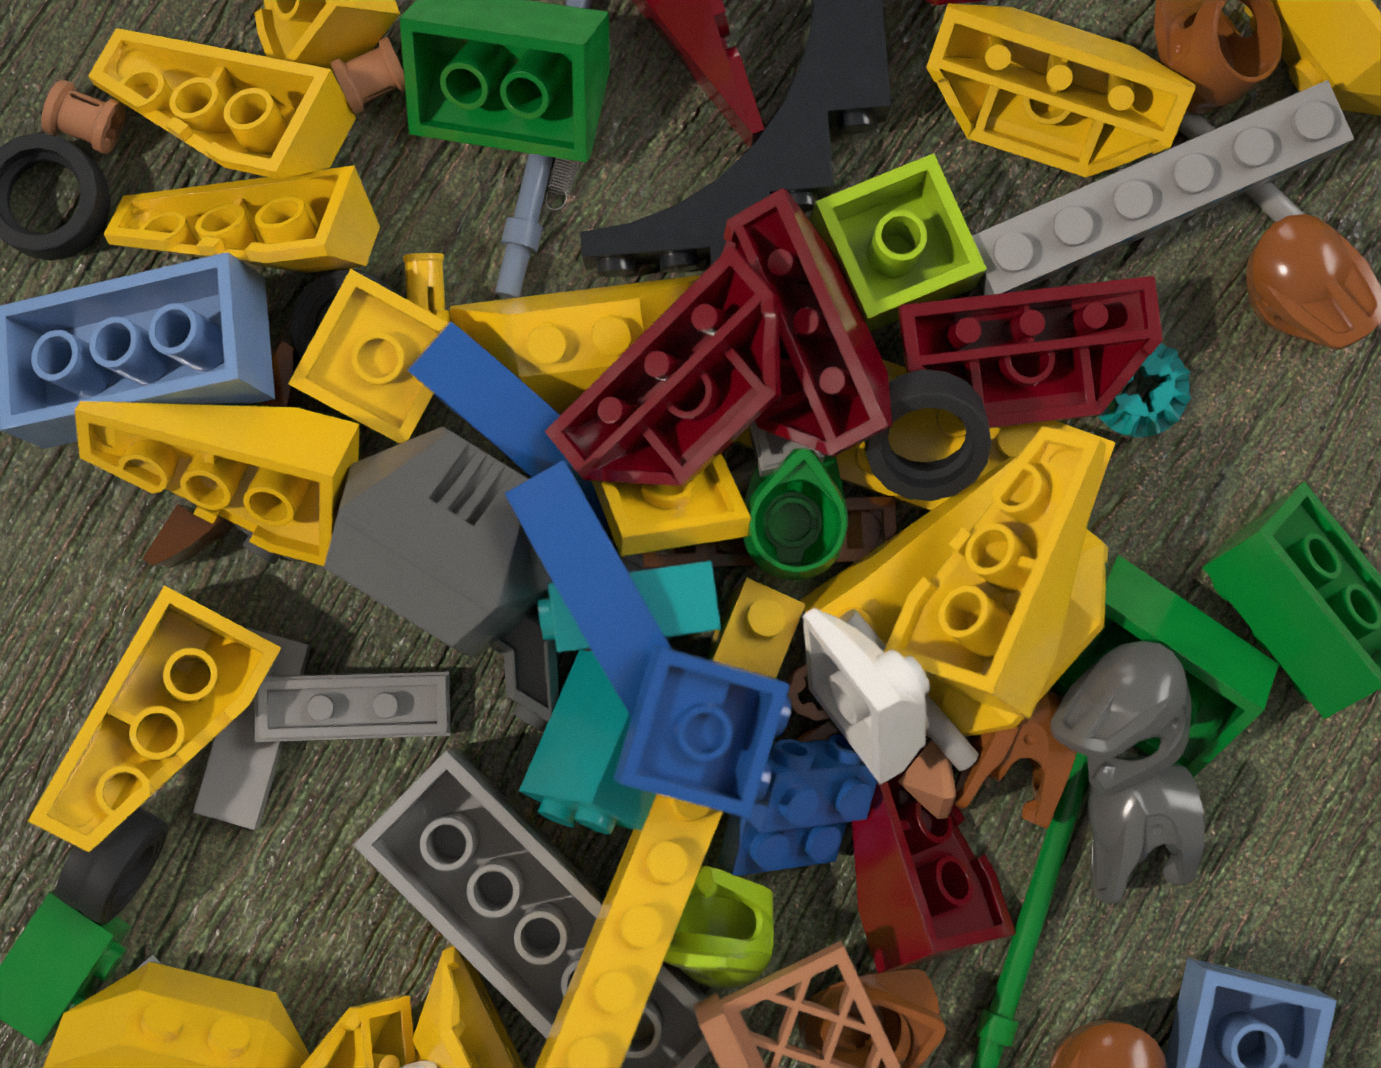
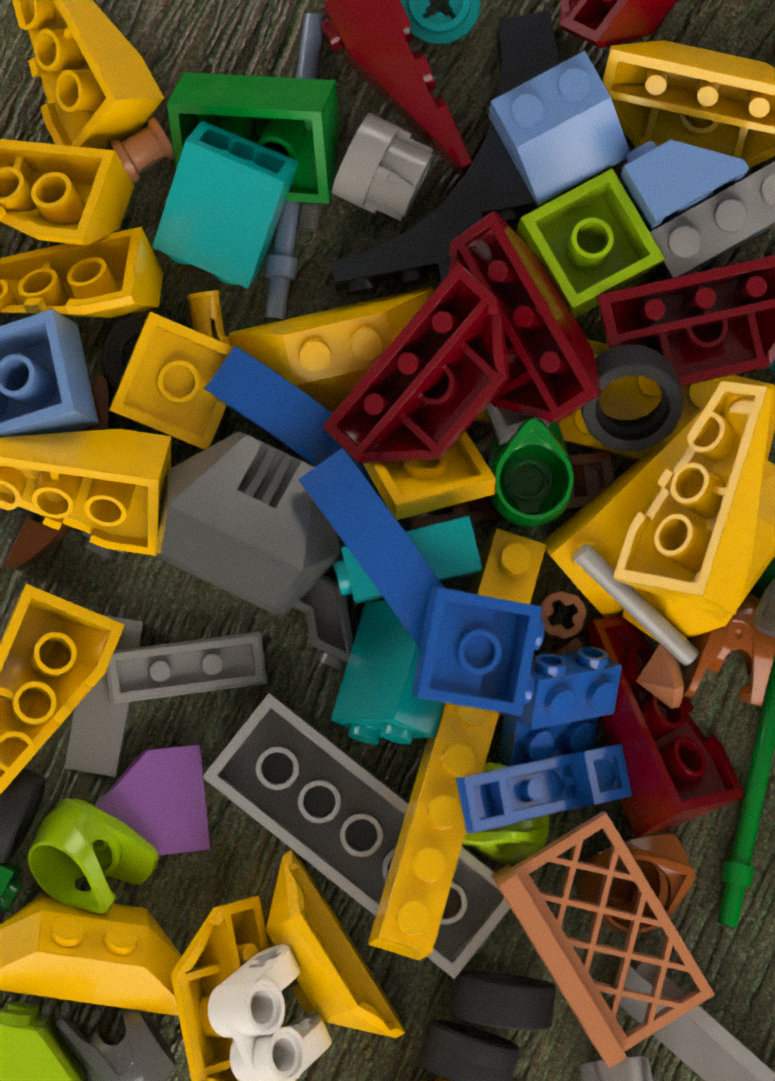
camera: 10 degrees left, 0 degrees up
white slope [803,608,930,784] -> none
none -> lime helmet [28,798,158,914]
none -> medium lavender slope [95,744,210,855]
none -> teal brick [152,120,299,288]
none -> light grey piece [332,113,434,221]
none -> blue slope [456,744,632,834]
none -> medium blue slope [488,51,630,207]
none -> medium blue slope [618,139,749,232]

